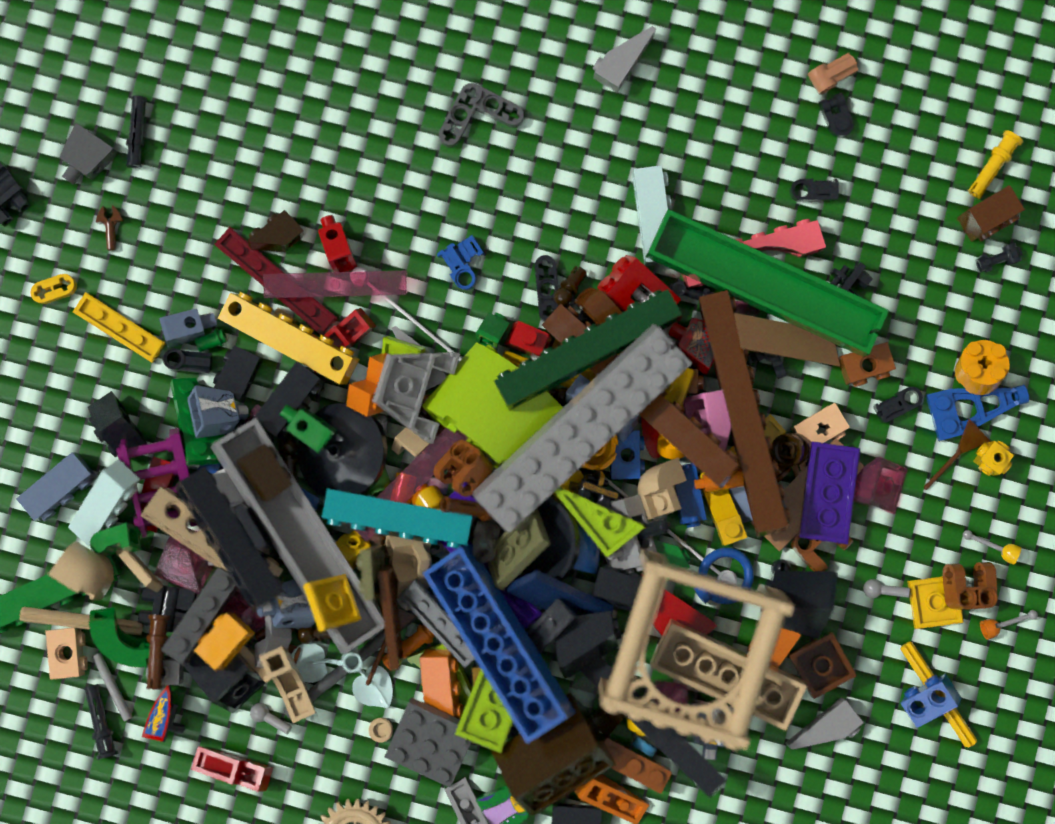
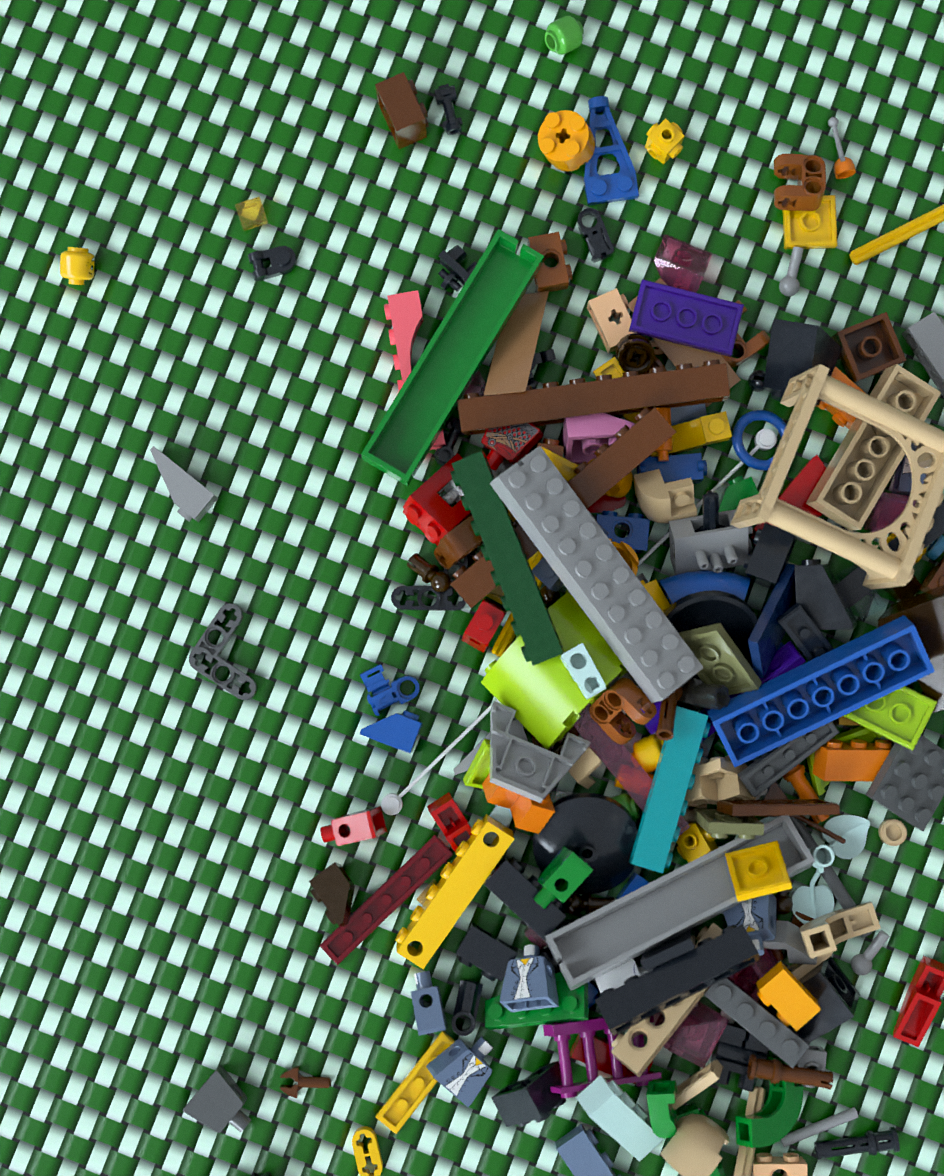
camera: 80 degrees left, 0 degrees up
black pin [126,95,147,169] -> none
shield [142,685,185,742] -> none
green pin [195,328,228,352] -> none
dark brown brick [236,443,293,502] -> none
clear pink tile [263,270,407,299] -> none
green slope [475,312,510,351] -> none
lime wing [554,487,644,557] -> none
black hips [569,470,619,509] -> none
light aqua brick [632,165,671,266] -> none
black piece [790,178,839,202] -> none
nougat piece [807,53,858,95] -> none
blue brick [900,674,962,728] -> none
reddish brown piece [924,419,990,490] -> none
hinge [963,530,1022,565] -> none
yellow pin [968,130,1023,199] -> none
none -> clear yellow tile [235,197,268,231]
none -> blue slope [359,710,423,753]
none -> sand blue torso [426,1036,493,1107]
none -> light aqua leg [561,643,606,700]

